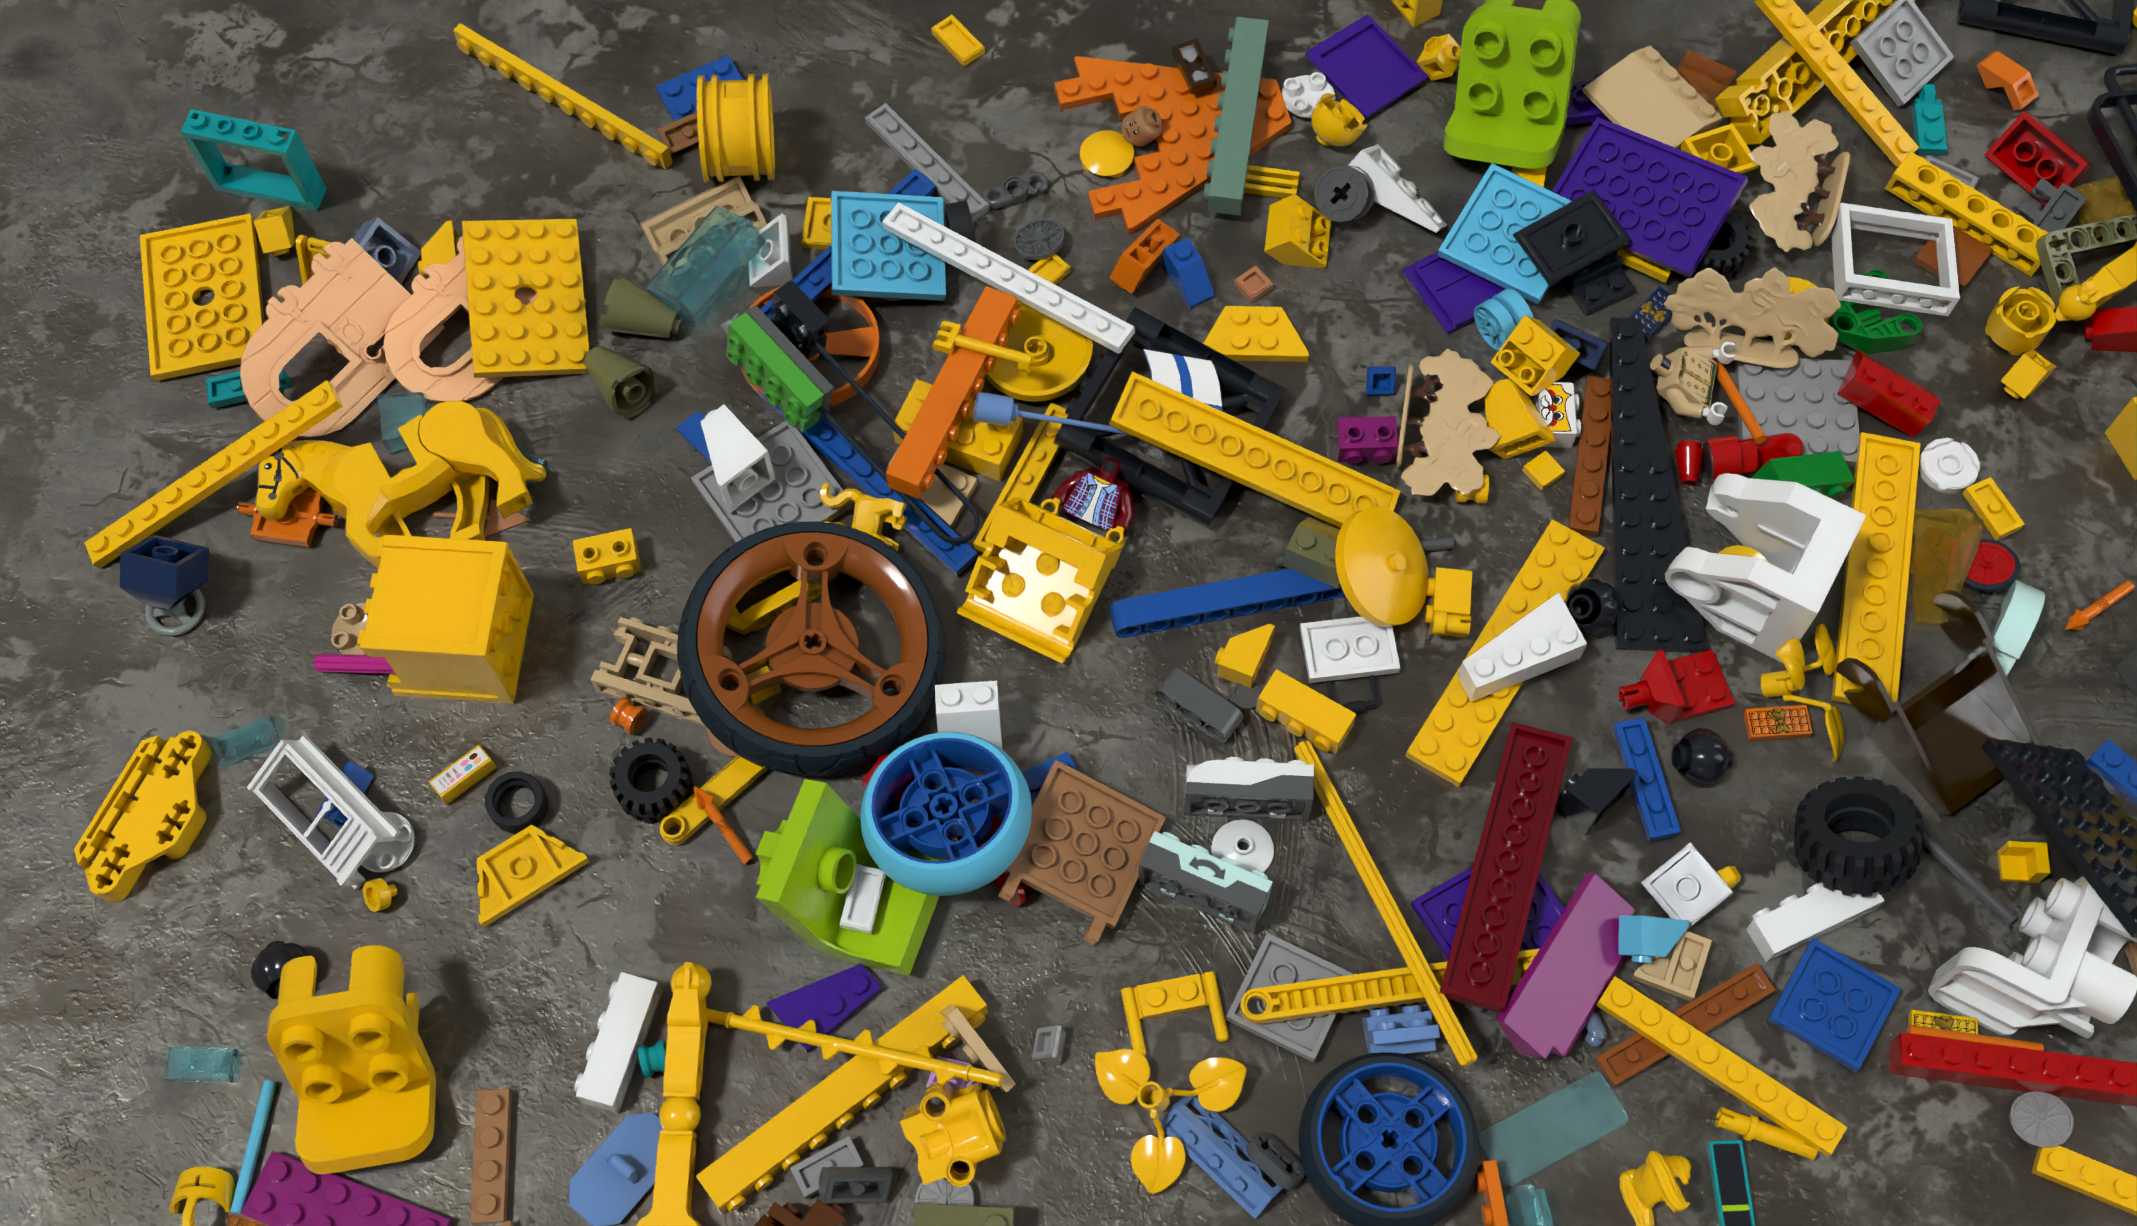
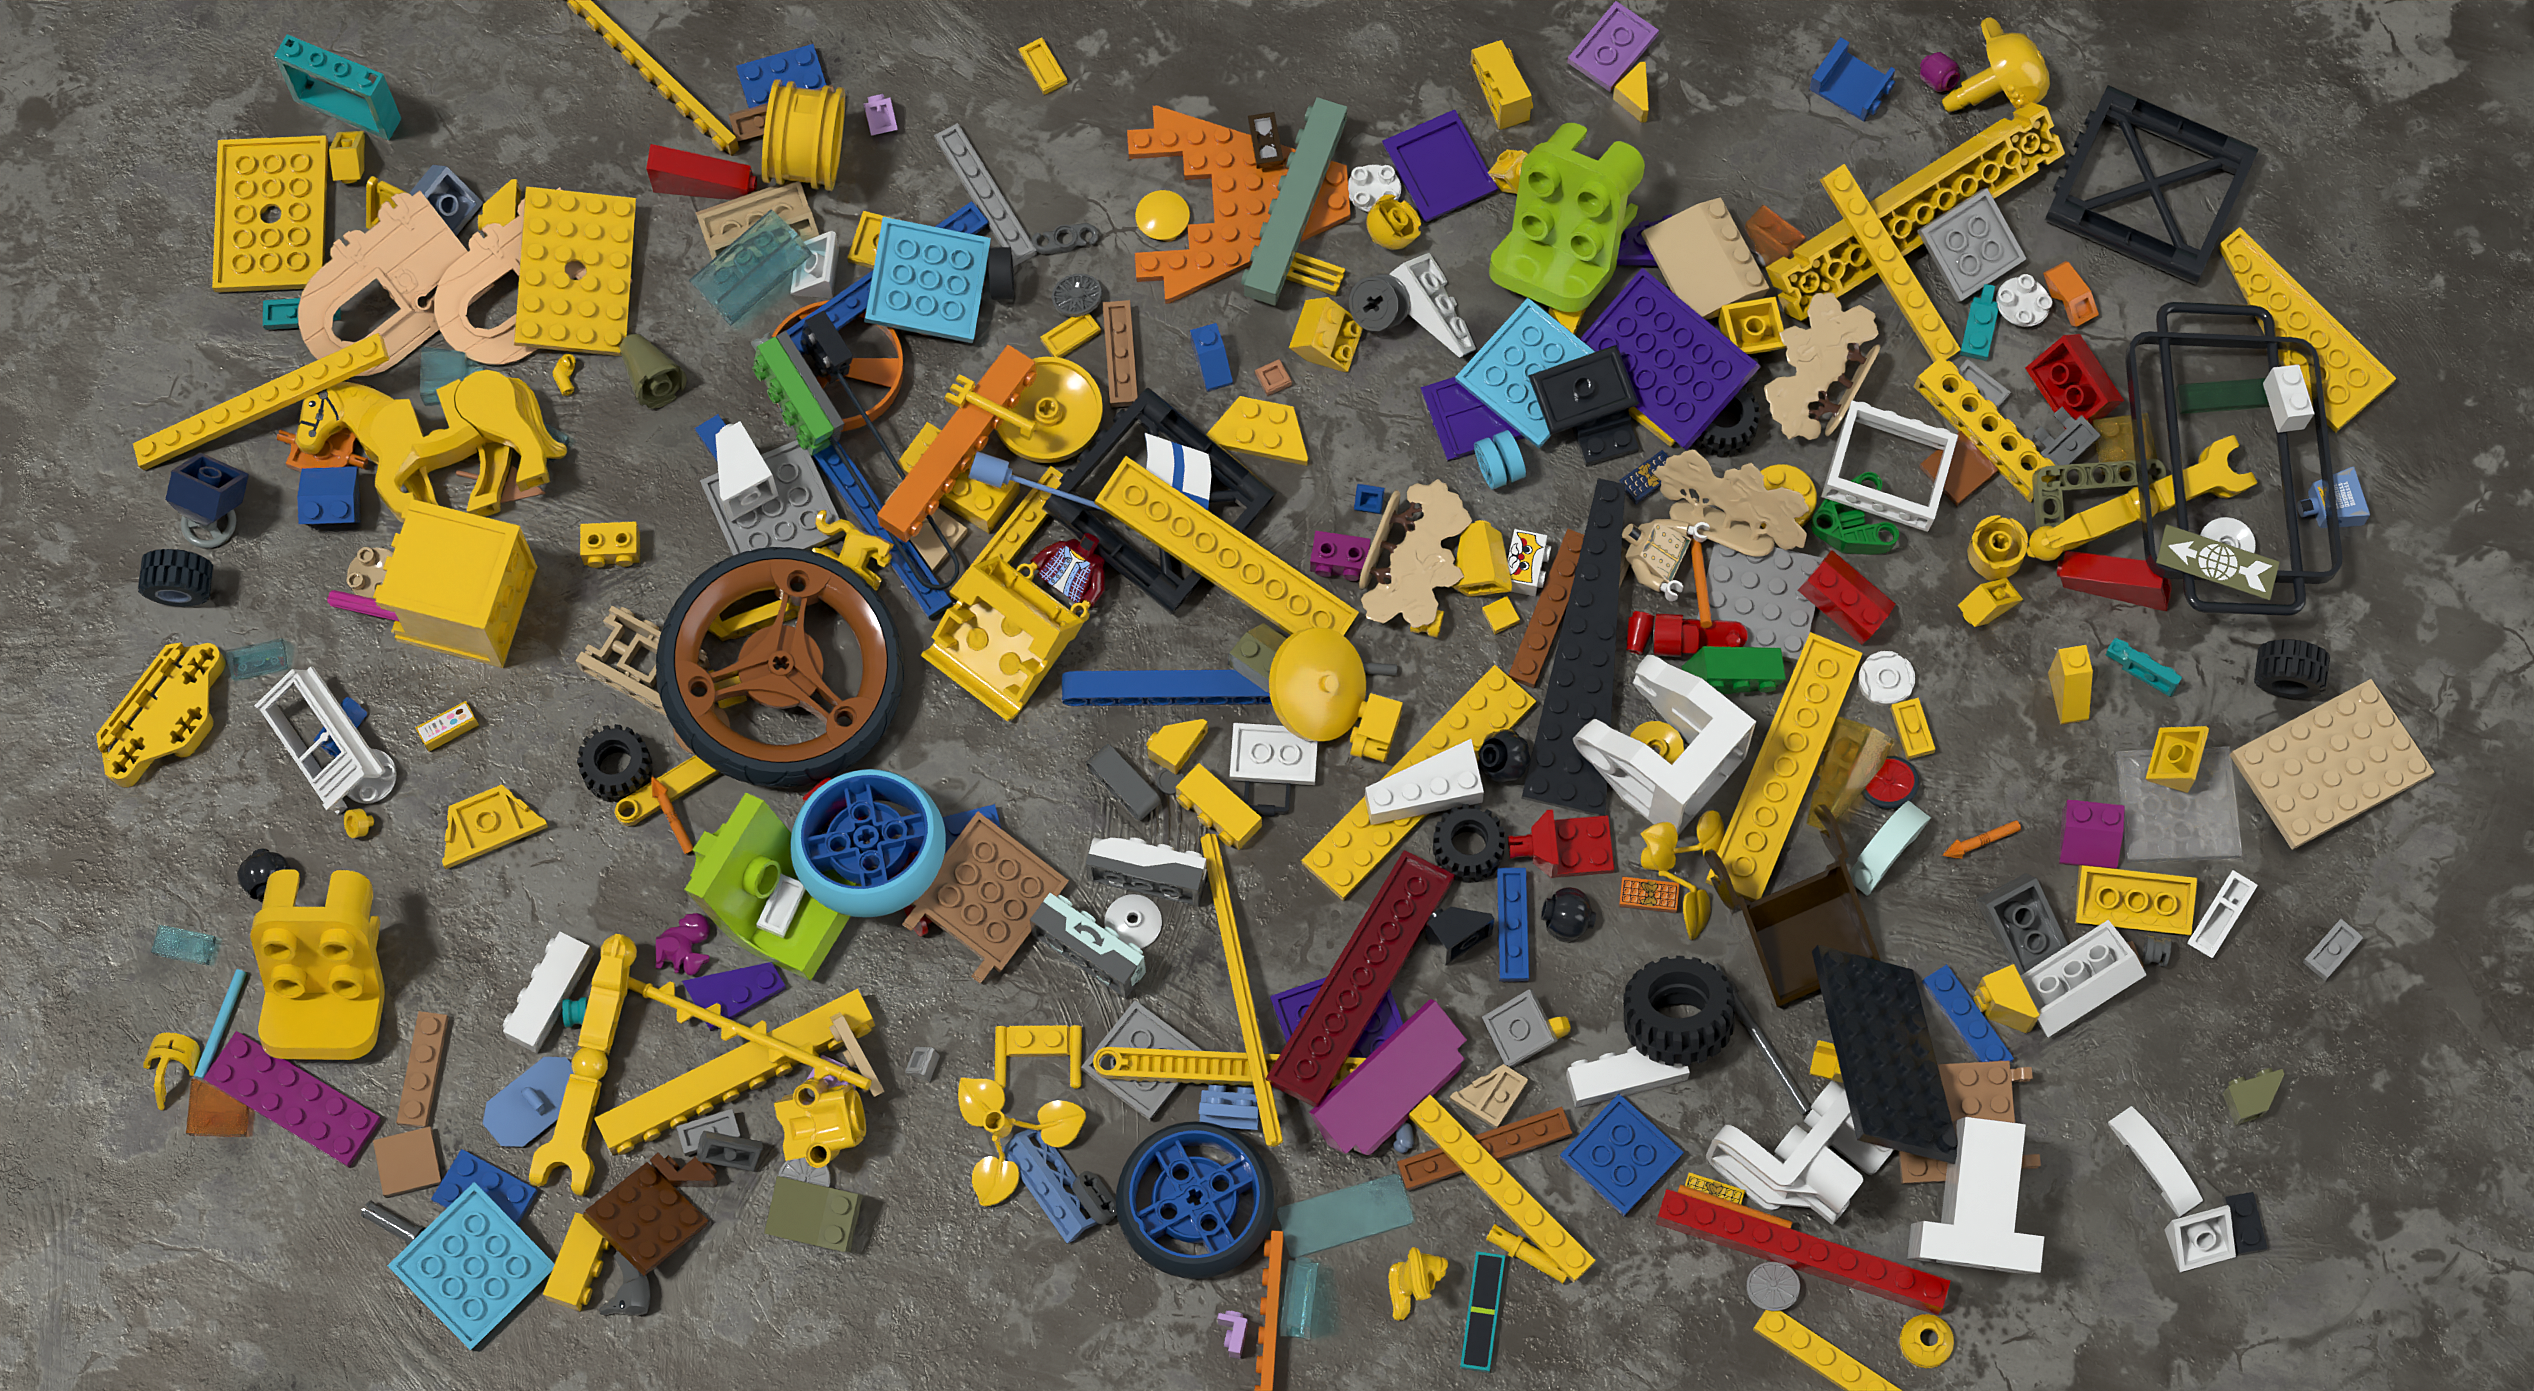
camera: 10 degrees right, 5 degrees up
black tyre [485,771,548,834] -> none
olive cone [599,275,682,338] -> none
orange wheel [609,697,648,735] -> none
white plate [882,202,1135,354] -> none
white slope [935,680,1003,769] -> none
orange slope [1109,219,1180,294] -> none
medium nougat head [1121,106,1162,147] -> none
yellow slope [1491,315,1580,396] -> none
dark blue brick [1550,319,1610,370] -> none
medium azure slope [1618,915,1689,963] -> none
none -> black wheel [138,549,213,607]
none -> blue slope [297,467,361,524]
none -> yellow arm [552,354,576,396]
none -> red slope [646,144,757,200]
none -> magenta animal [656,913,710,976]
none -> lavender bracket [863,94,898,136]
none -> medium nougat plate [1103,300,1137,407]
none -> black tyre [1433,804,1505,883]
none -> white dish [1996,274,2052,327]

